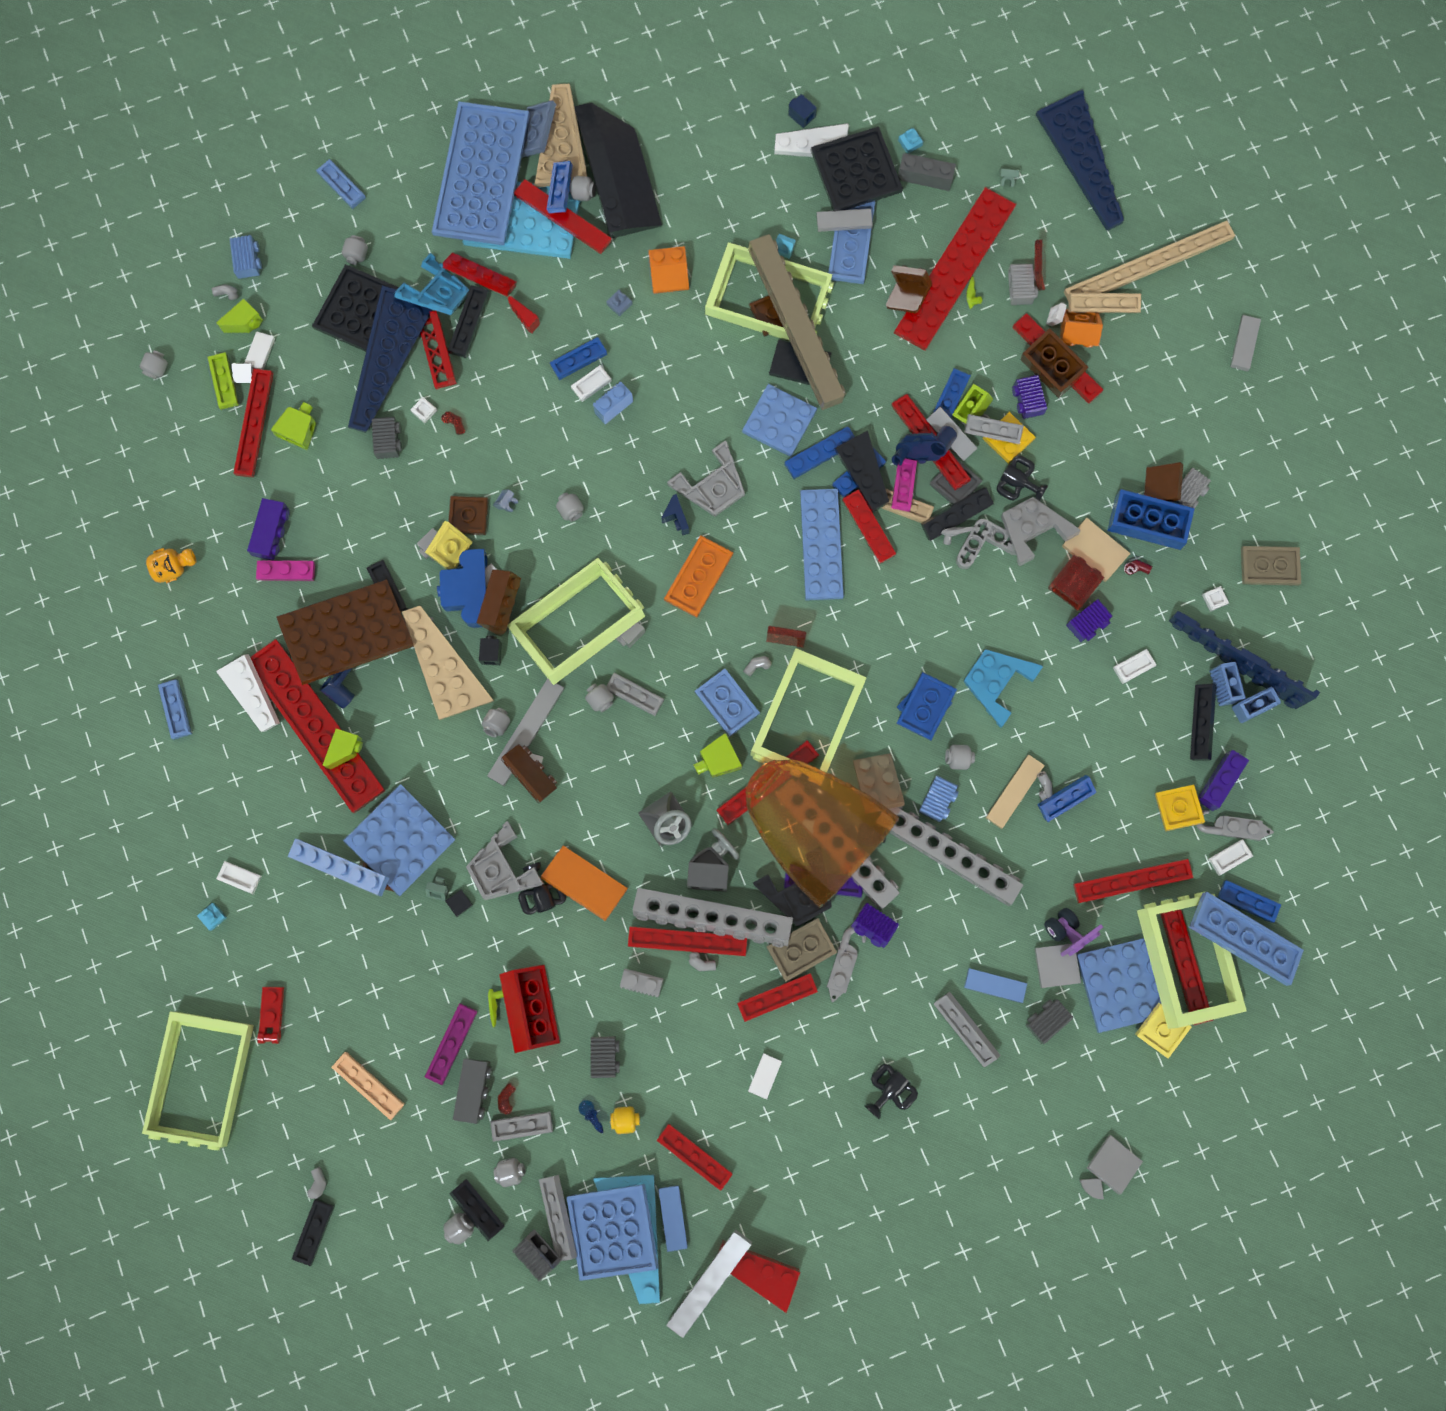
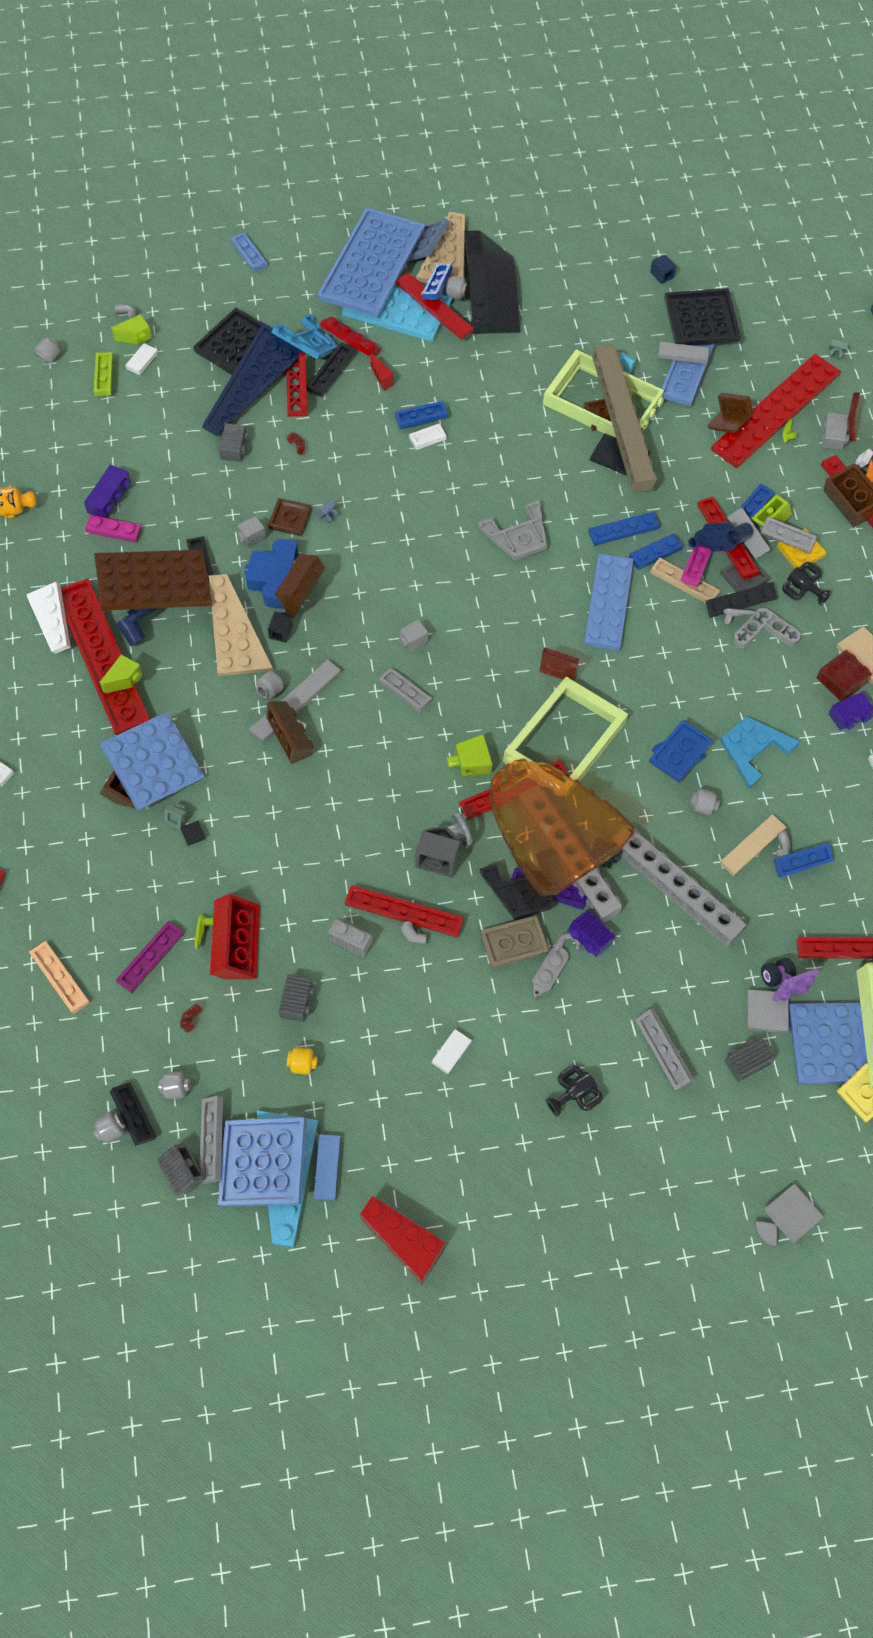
camera: 10 degrees right, 15 degrees down
medium blue brick [230,235,262,279] -> none
white tile [232,363,253,383] -> none
red plate [233,369,273,478] -> none
lime torso [271,402,316,450] -> none
medium blue plate [288,838,389,896] -> none
light grey head [342,235,368,265] -> none
white tile [410,397,437,423] -> none
light yellow tile [425,521,473,570] -> none
dark grey brick [453,1058,492,1124] -> none
light grey wing [466,821,544,900] -> none
light grey tile [490,1111,553,1142] -> none
yellowish green window [507,558,645,685] -> none
black piece [518,862,567,915] -> none
orange tile [541,846,628,921] -> none
light grey head [556,493,584,522] -> none
clear blue bar [578,1100,604,1134] -> none
light grey head [585,683,614,713] -> none
medium blue brick [593,382,633,424] -> none
sand blue tile [606,290,632,316] -> none
light grey brick [633,888,793,947] -> none
piece [638,791,693,848] -> none
orange slope [649,246,689,294] -> none
red plate [656,1124,733,1191] -> none
dark blue slope [661,494,689,536] -> none
orange tile [664,535,733,618] -> none
tile [666,1229,752,1338] -> none
medium blue plate [695,669,760,737] -> none
red plate [737,973,818,1022] -> none
medium blue plate [742,384,817,457] -> none
light grey arm [743,656,772,677] -> none
white wing [774,124,848,157] -> none
black wing [835,431,889,512] -> none
red plate [842,490,896,564] -> none
dark tan plate [853,753,905,813] -> none
medium azure tile [898,128,923,154] -> none
dark grey brick [898,153,956,191] -> none
medium blue brick [919,776,959,822] -> none
medium blue tile [964,968,1027,1003] -> none
light grey wing [1001,497,1081,566] -> none
dark purple brick [1012,375,1047,419] -> none

